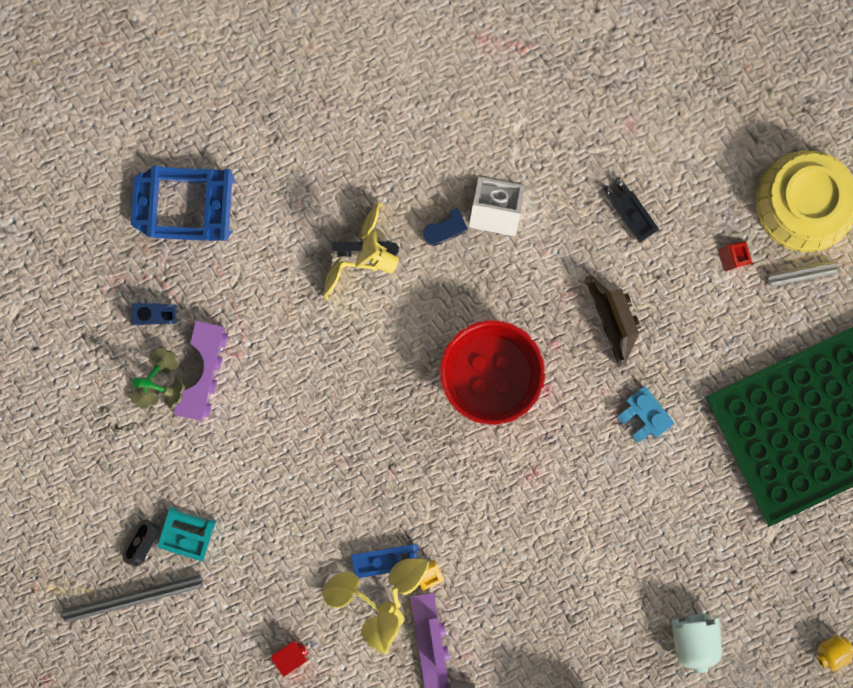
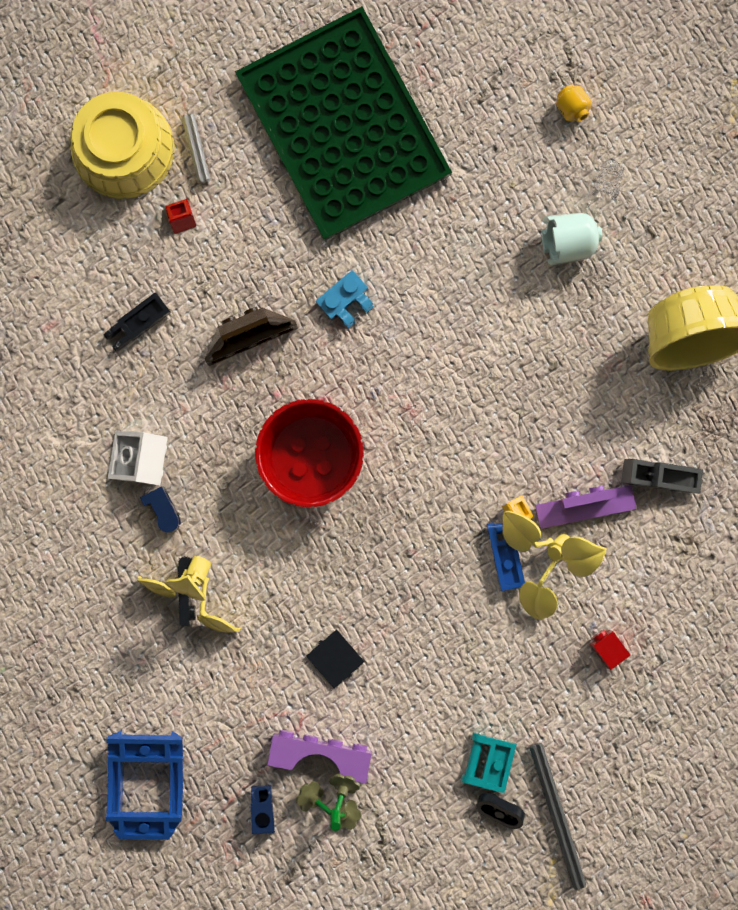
camera: 90 degrees left, 0 degrees up
none -> black piece [306,629,365,688]

